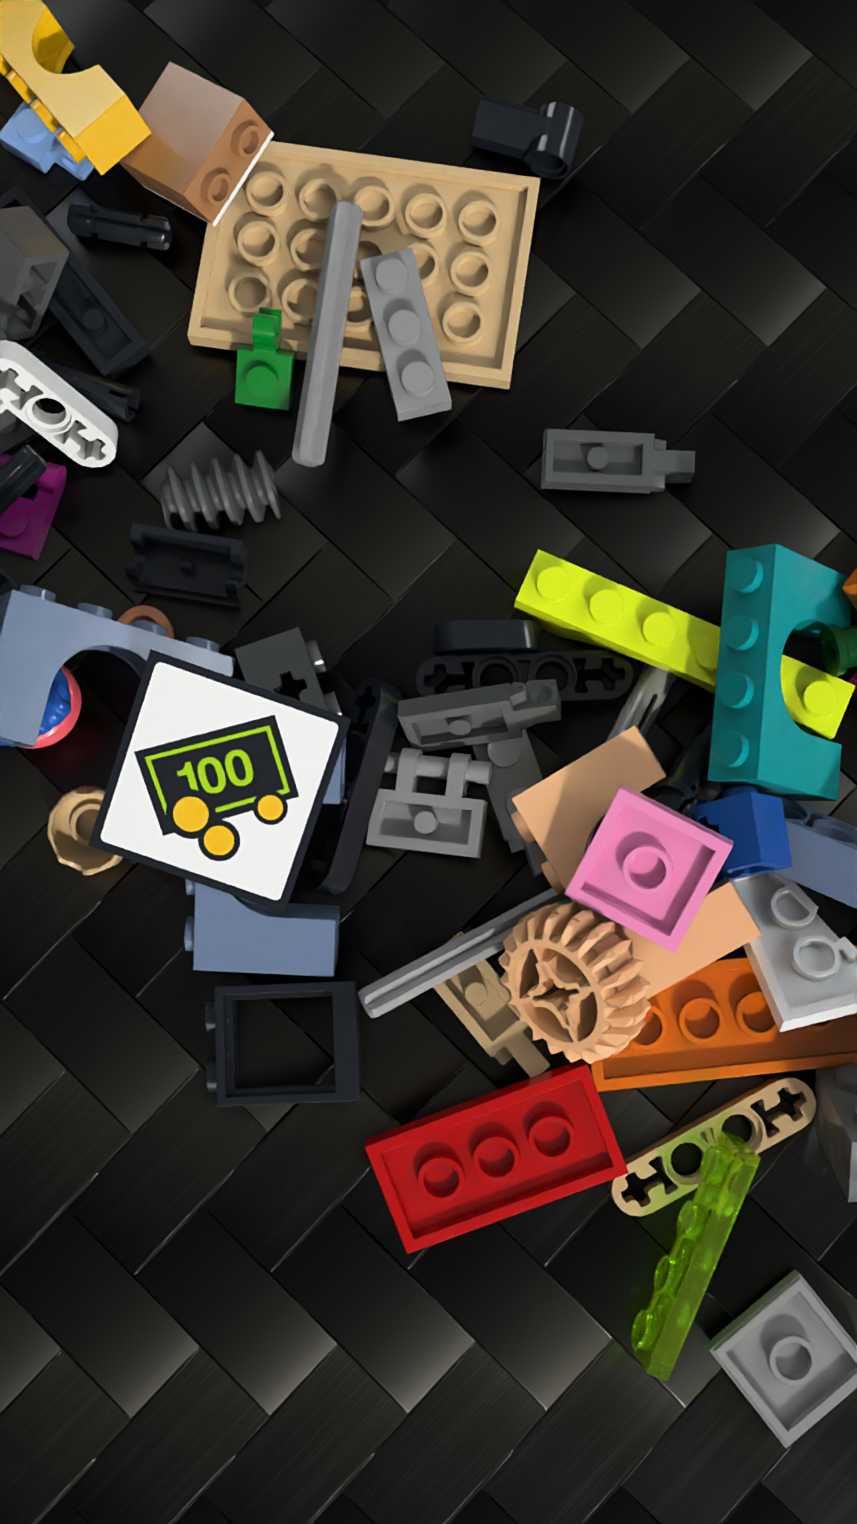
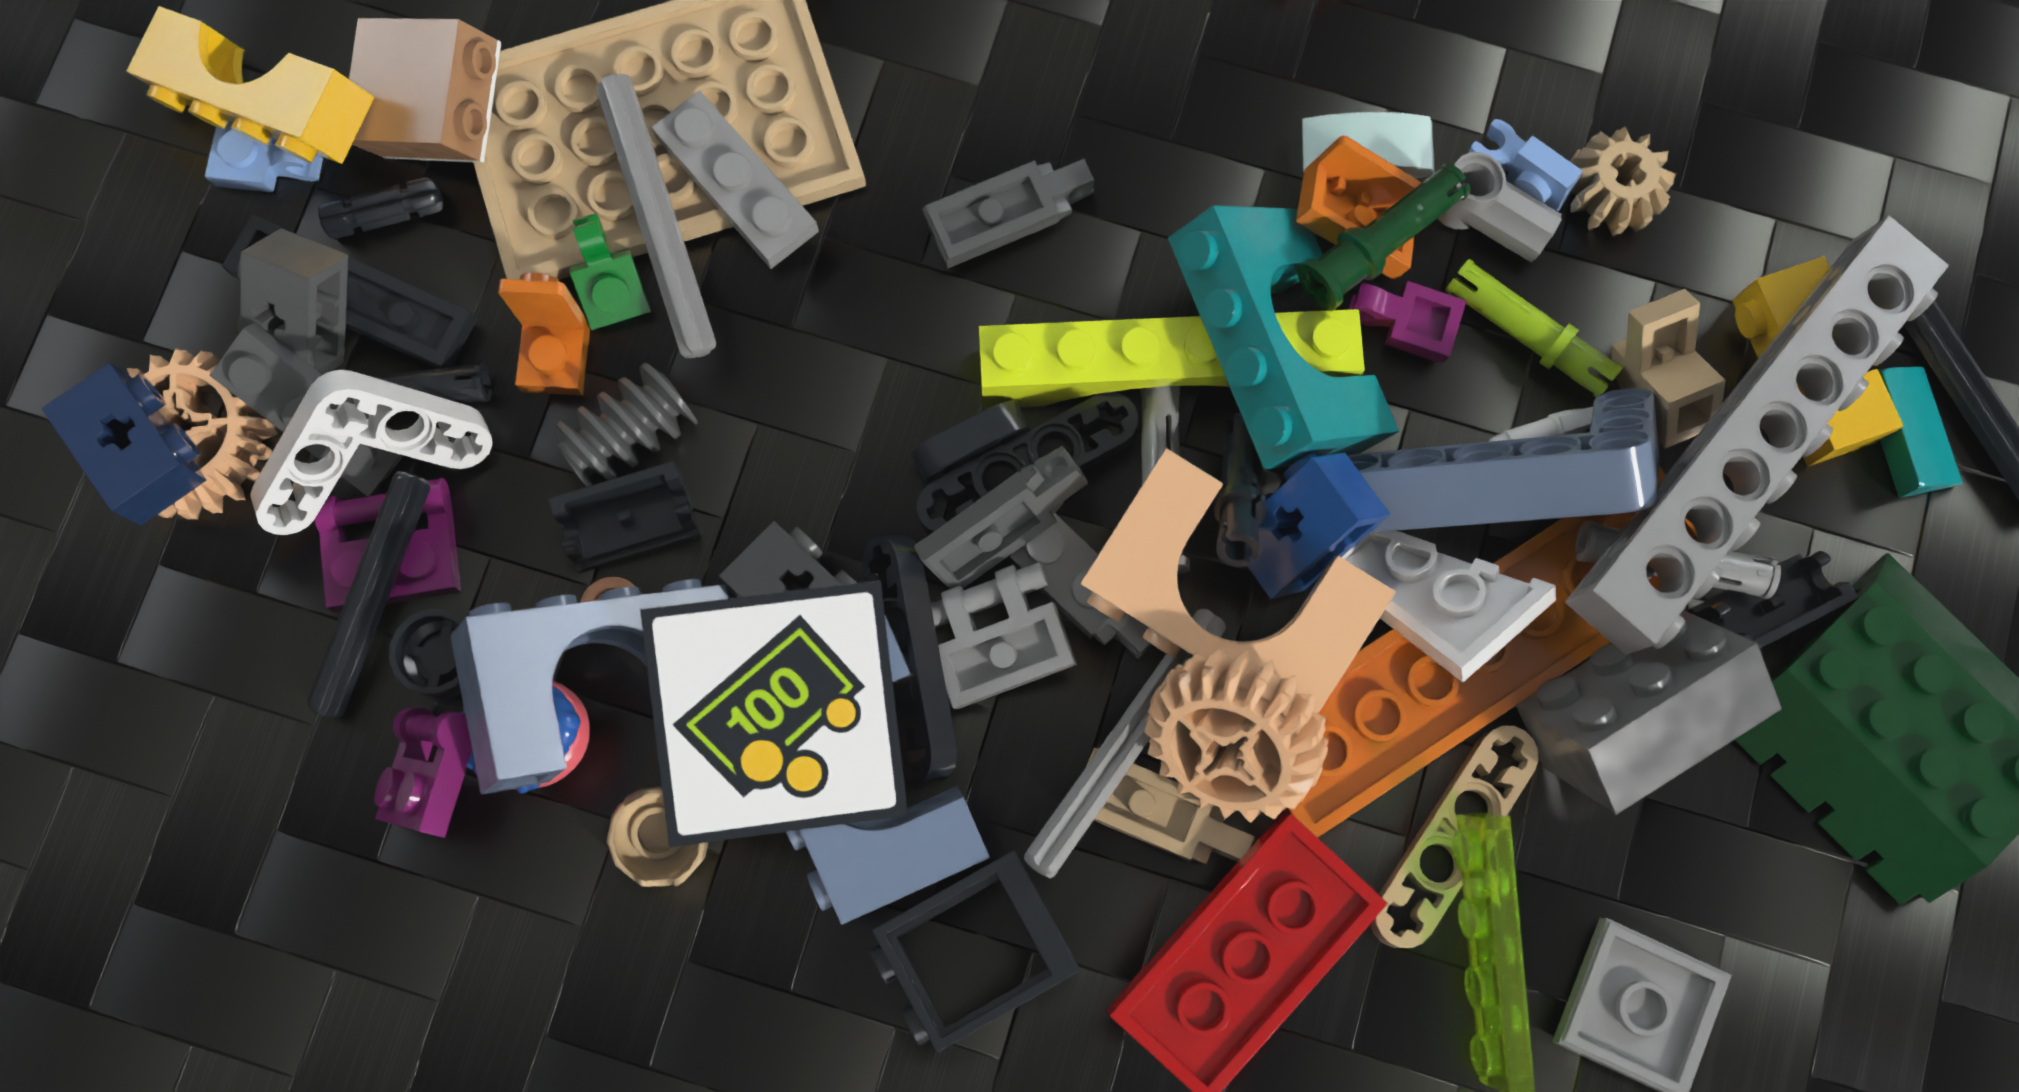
camera: 30 degrees left, 5 degrees down
bright pink plate [565,784,734,953] -> none
none -> orange bracket [498,273,590,396]

